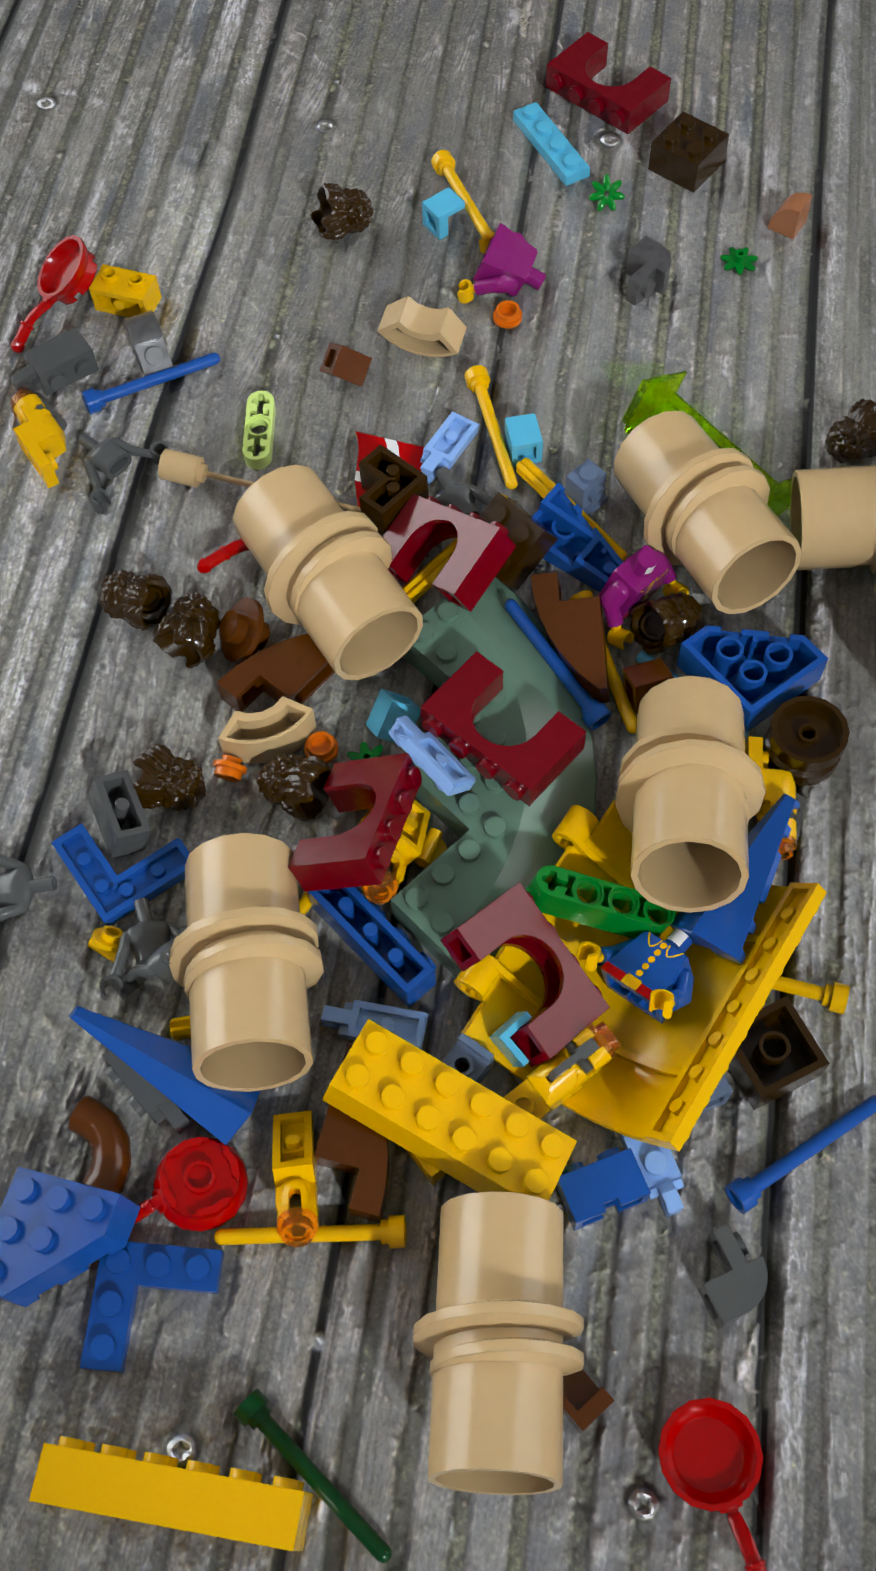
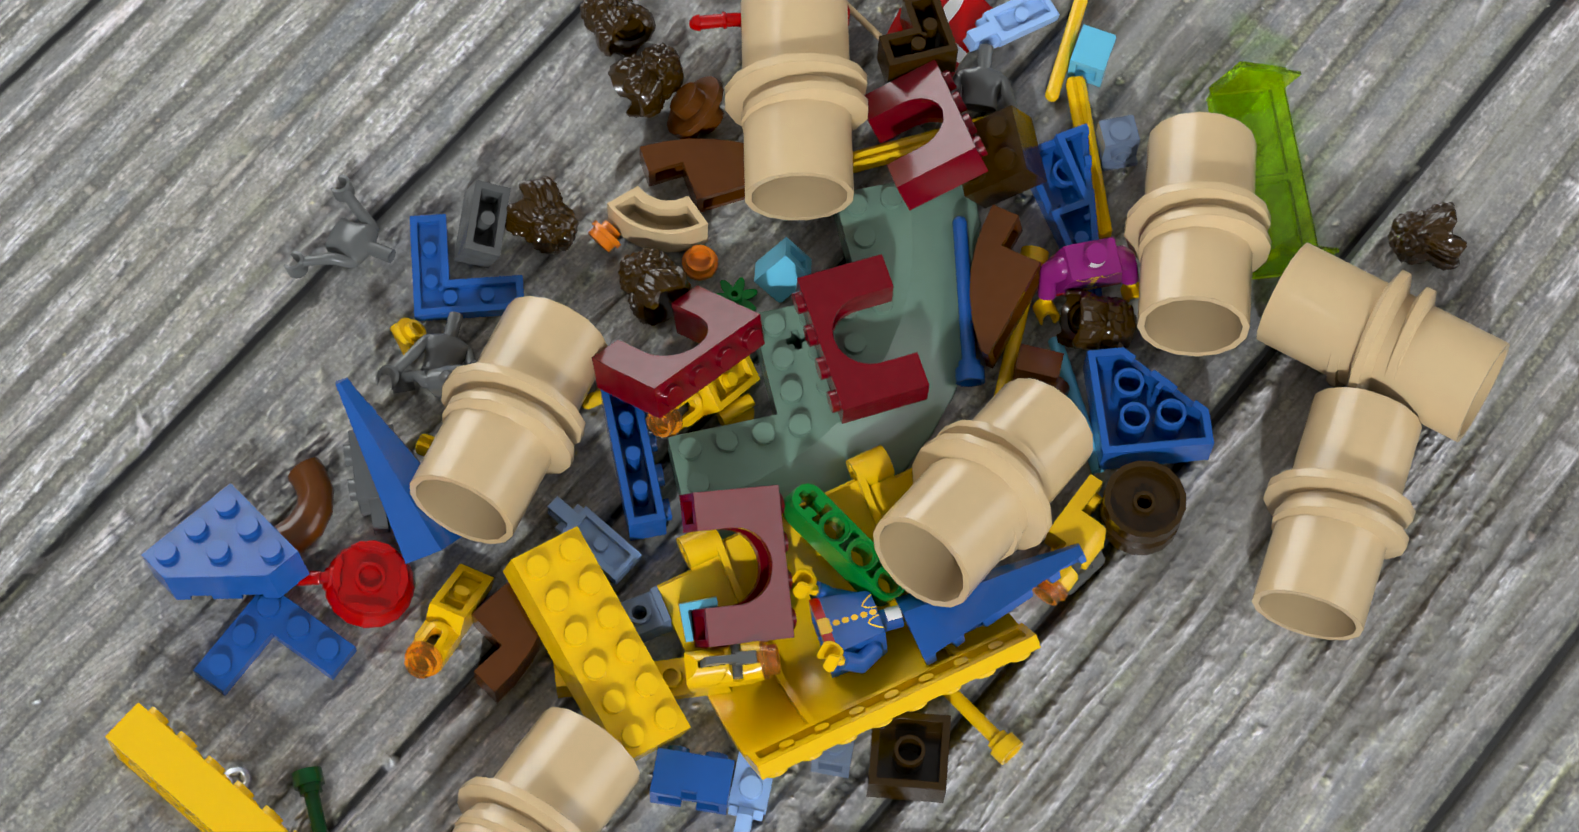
camera: 25 degrees right, 5 degrees up
yellow piece [214,1215,407,1249] -> none
light blue hinge [388,716,476,796] -> none

